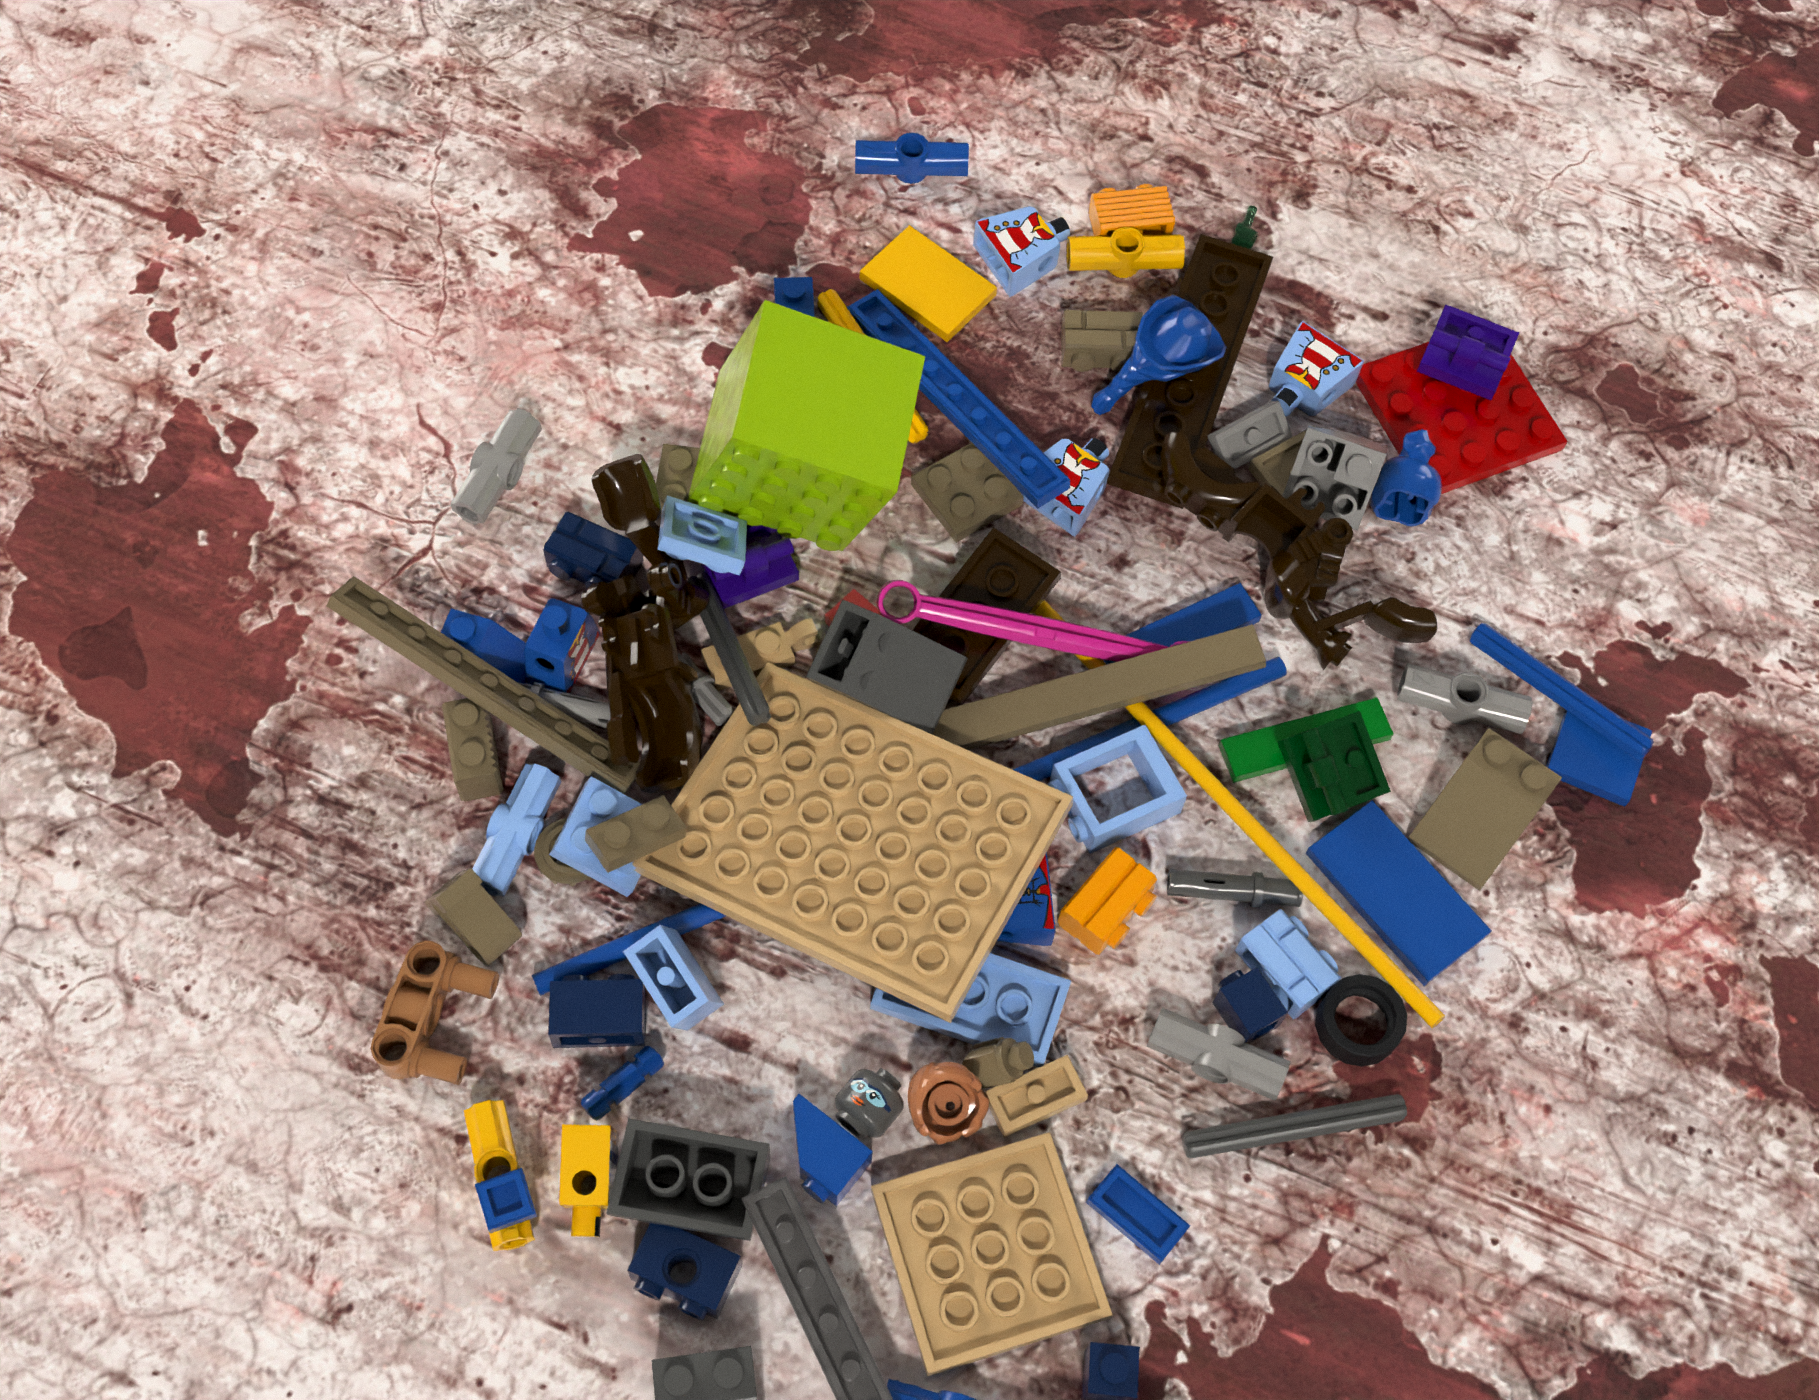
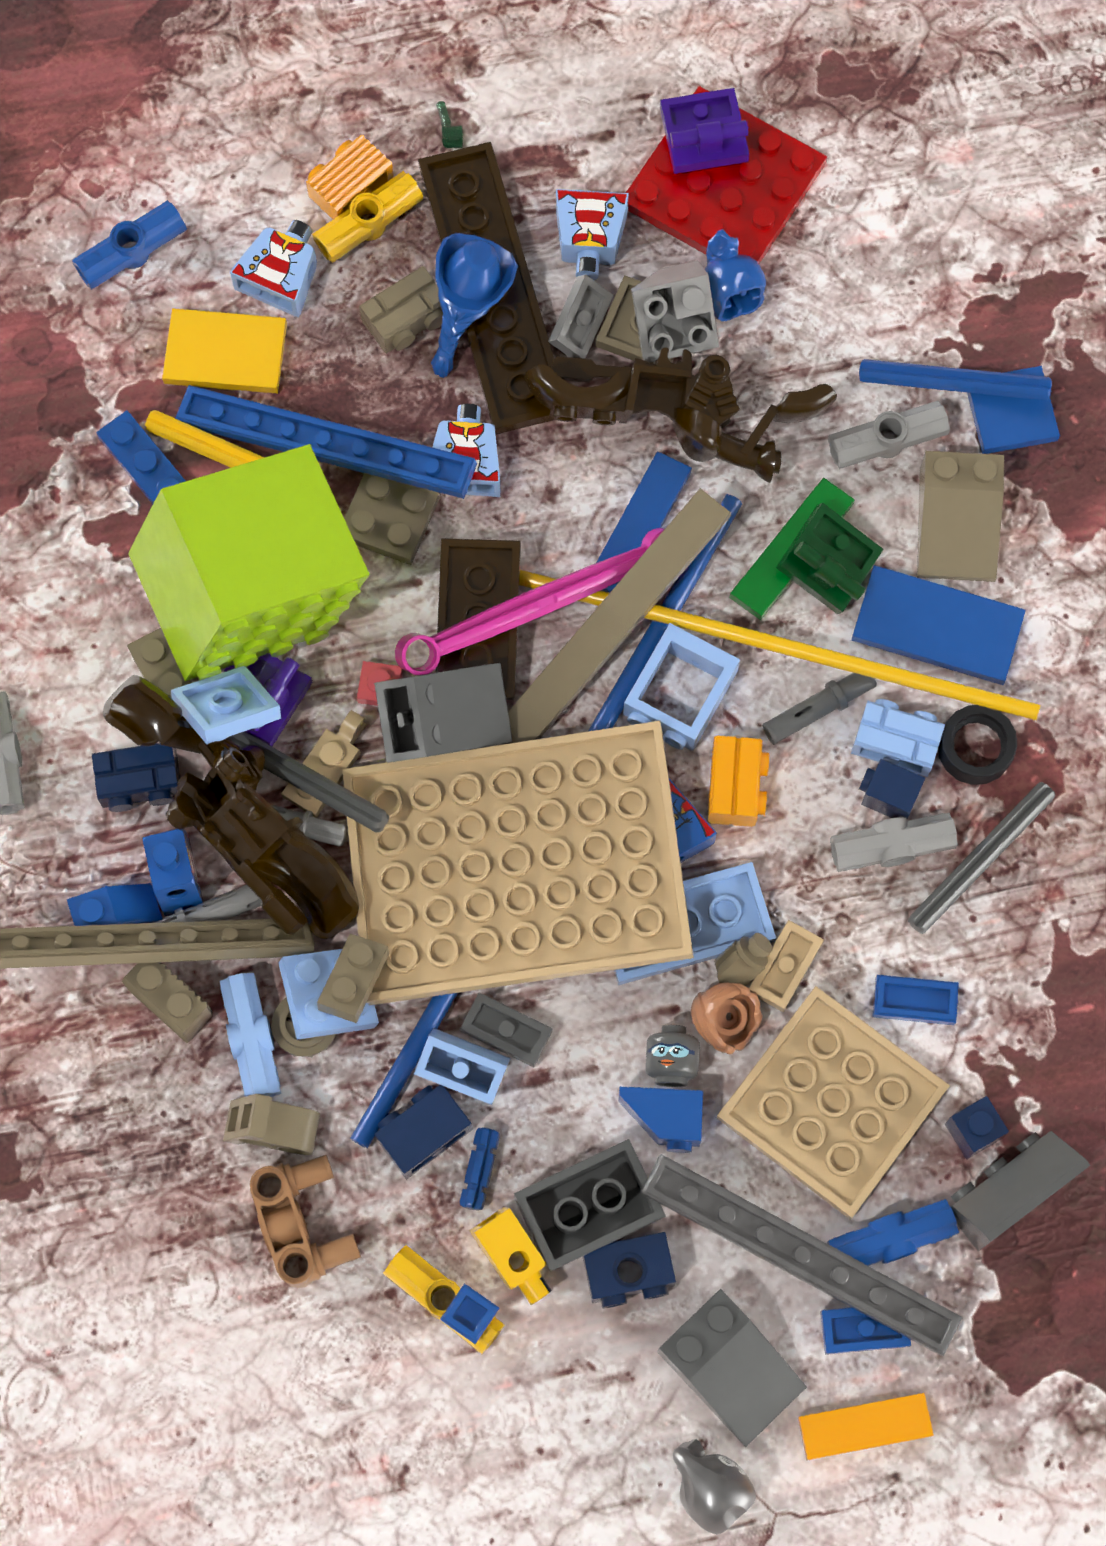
camera: 30 degrees left, 10 degrees up
none -> dark grey plate [460,993,553,1068]

